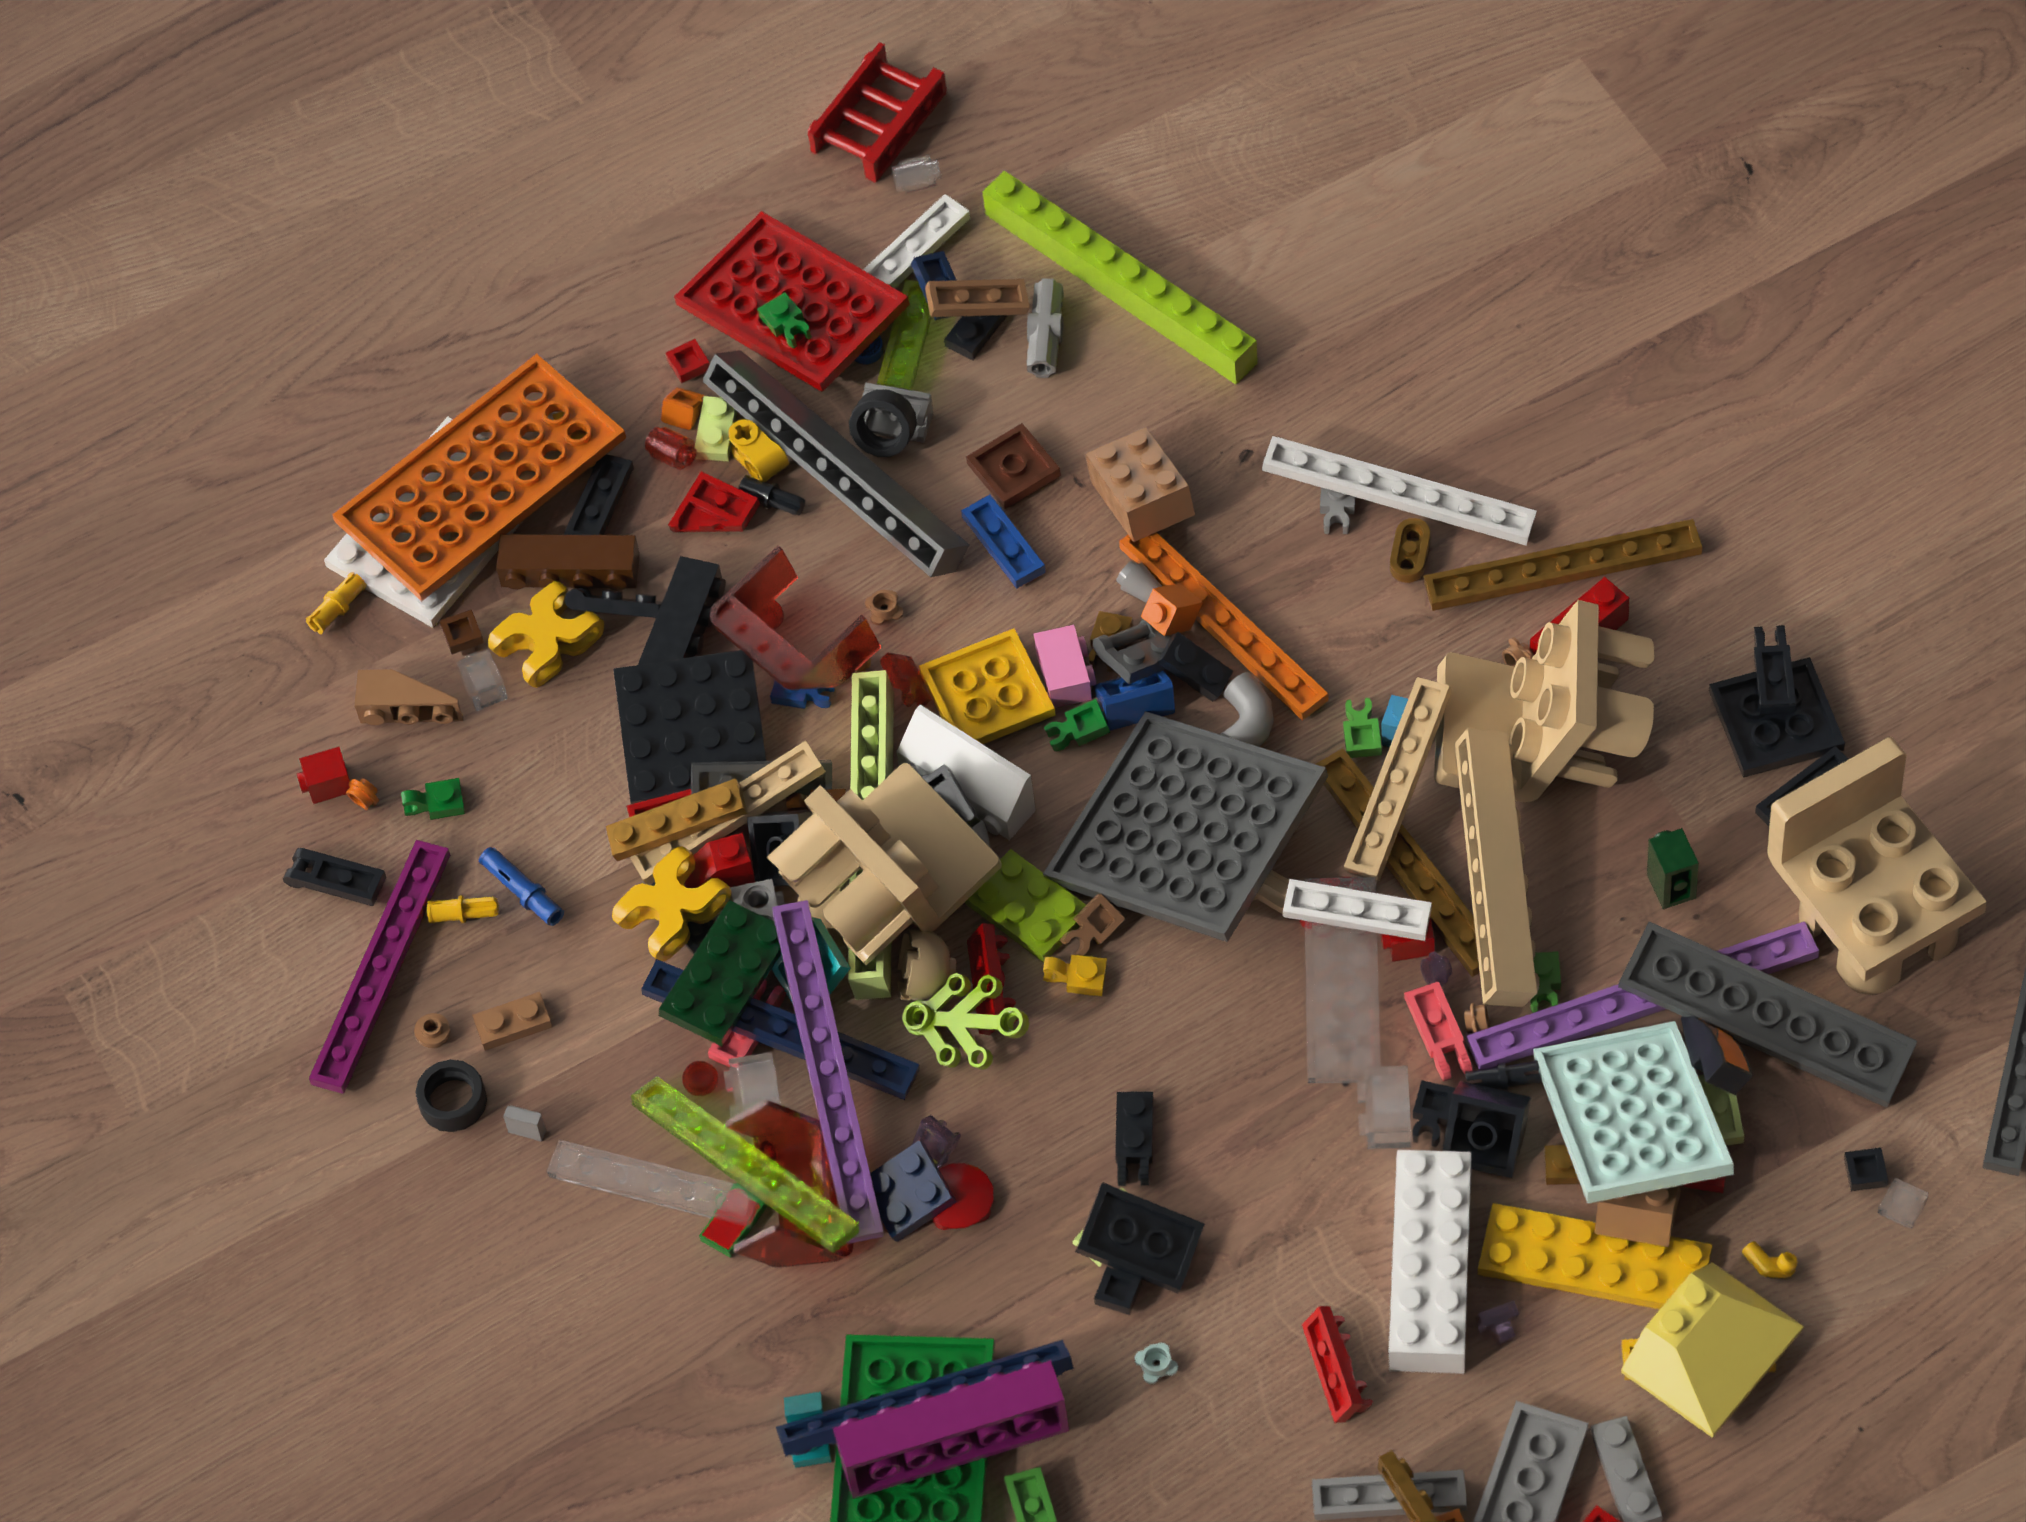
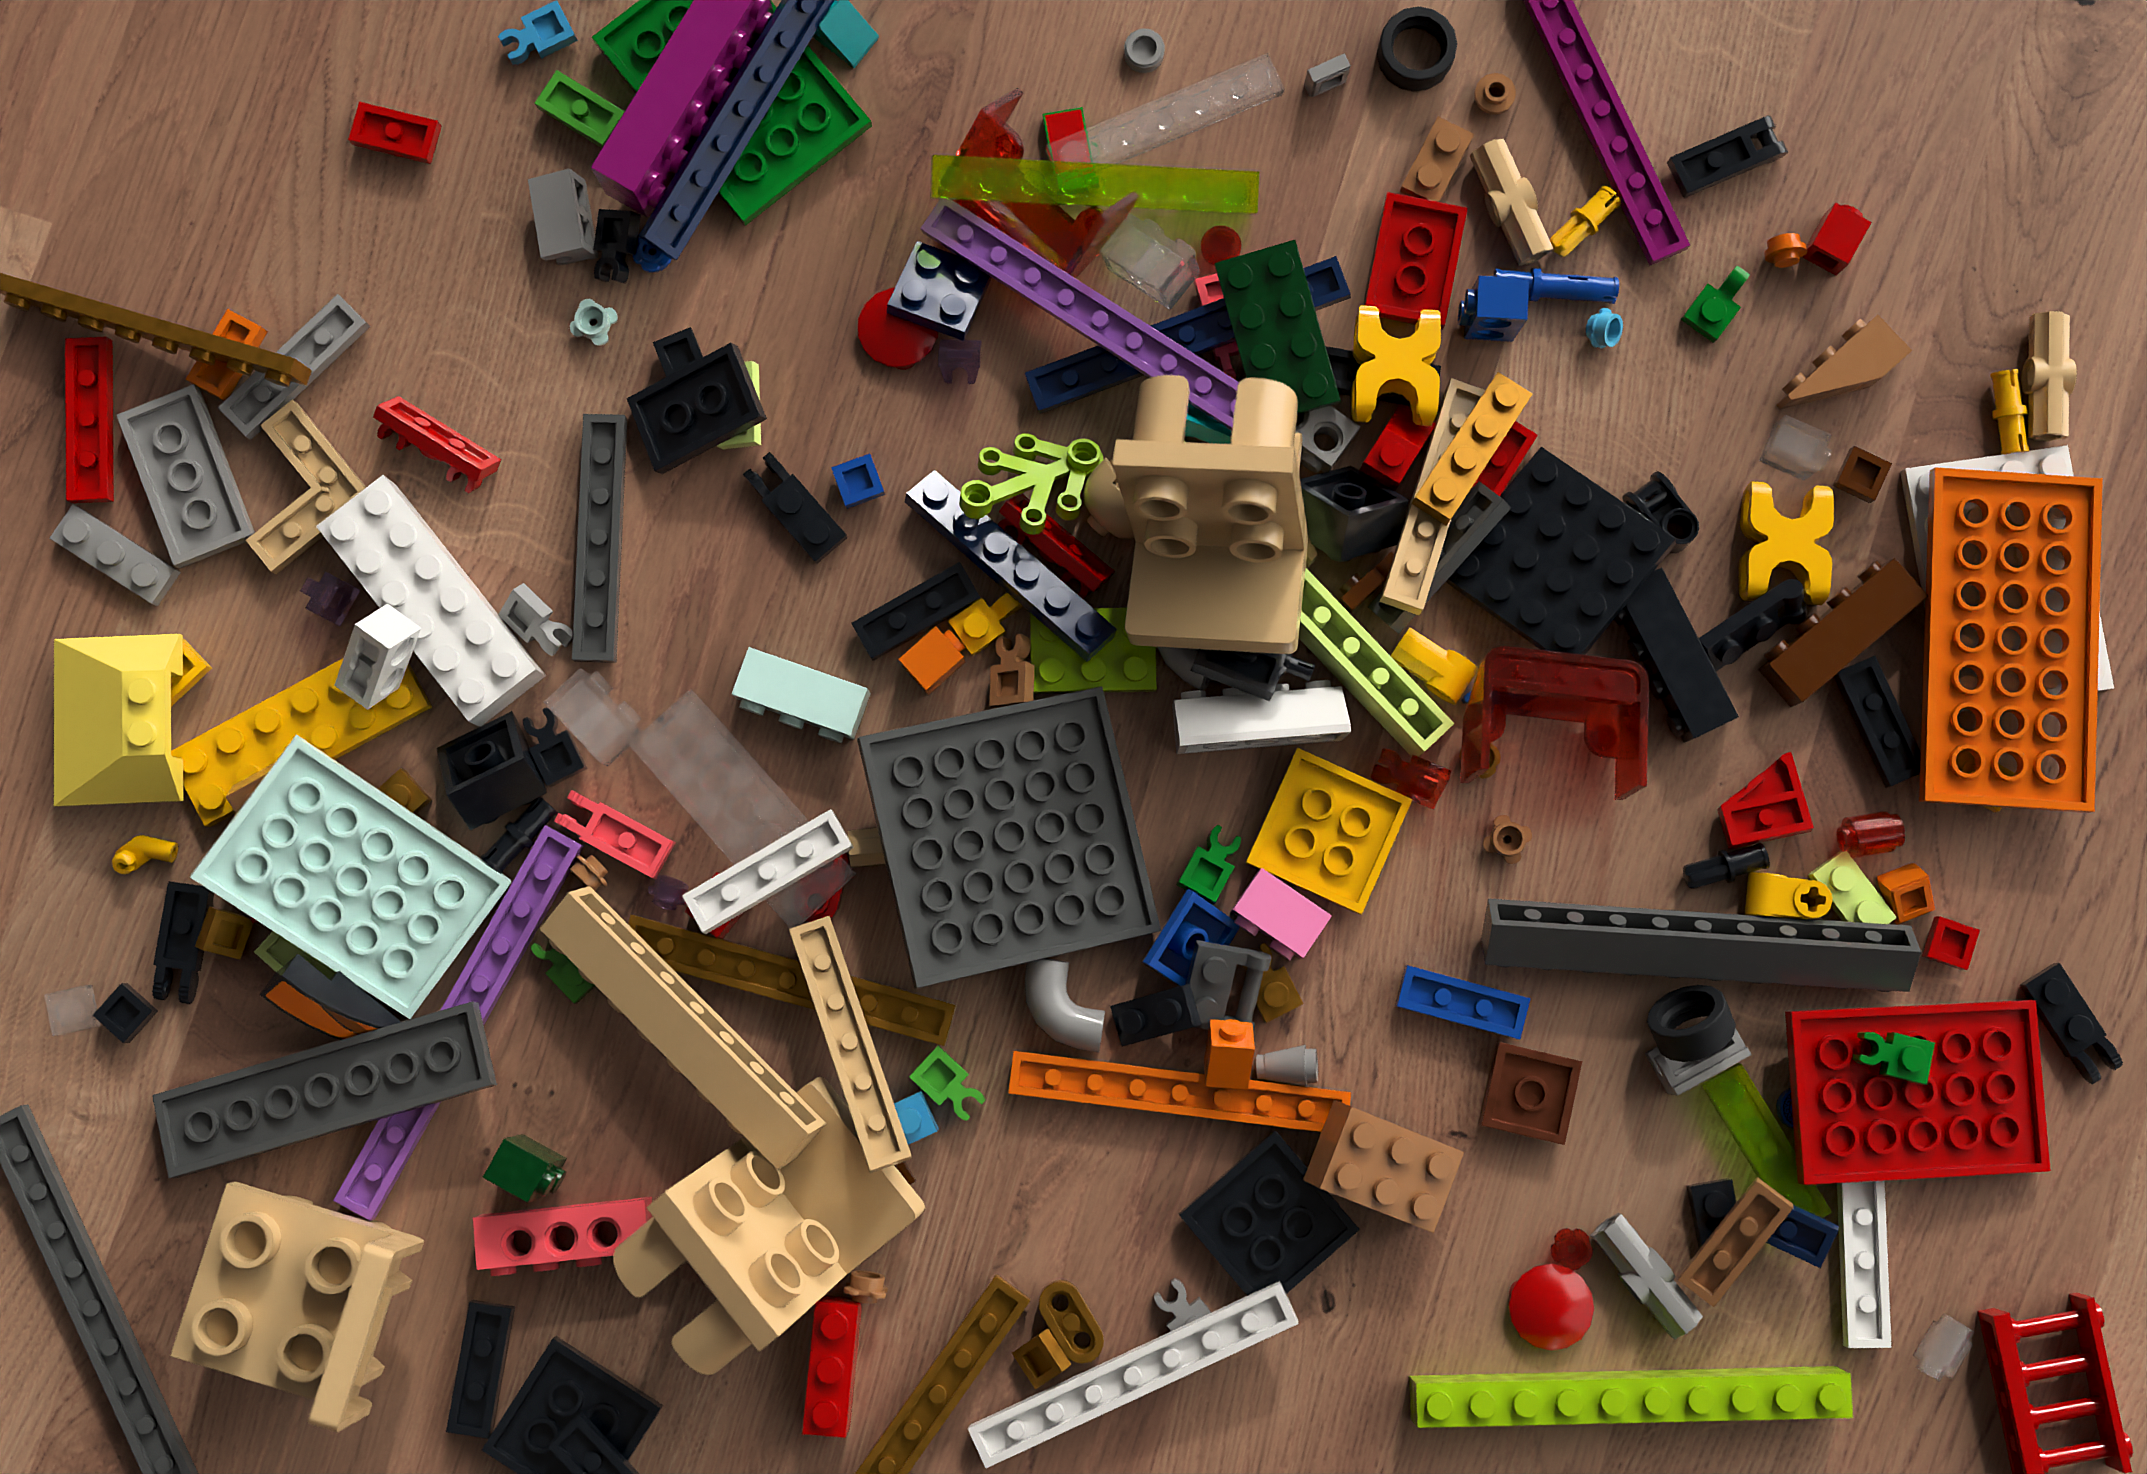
camera: 130 degrees right, 25 degrees up
none -> black hinge [152,881,214,1004]
none -> pearl gold plate [195,906,253,960]
none -> tan plate [246,399,366,574]
none -> white brick [334,604,421,710]
none -> coral brick [473,1197,653,1276]
none -> light grey plate [498,583,573,656]
none -> light grey hinge [528,168,599,265]
none -> dark grey plate [572,414,627,663]
none -> black plate [593,209,641,283]
none -> blue plate [632,237,672,272]
none -> light aqua brick [732,647,871,743]
none -> blue plate [831,453,885,509]
none -> black plate [851,562,980,661]
none -> orange brick [898,626,965,695]
none -> dark blue plate [905,470,1117,662]
none -> pearl gold plate [1012,1328,1072,1389]
none -> light grey tile [1124,29,1165,73]
none -> black plate [1179,1130,1360,1296]
none -> red plate [1364,192,1468,330]
none -> yellow piece [1390,627,1479,705]
none -> blue brick [1458,276,1529,342]
none -> tan piece [1470,138,1553,266]
none -> red dish [1509,1264,1594,1351]
none -> clear red plate [1550,1228,1593,1271]
none -> medium azure plate [1586,308,1623,349]
none -> black piece [1622,471,1699,553]
none -> black hinge [2020,963,2123,1084]
none -> tan piece [2021,311,2077,441]

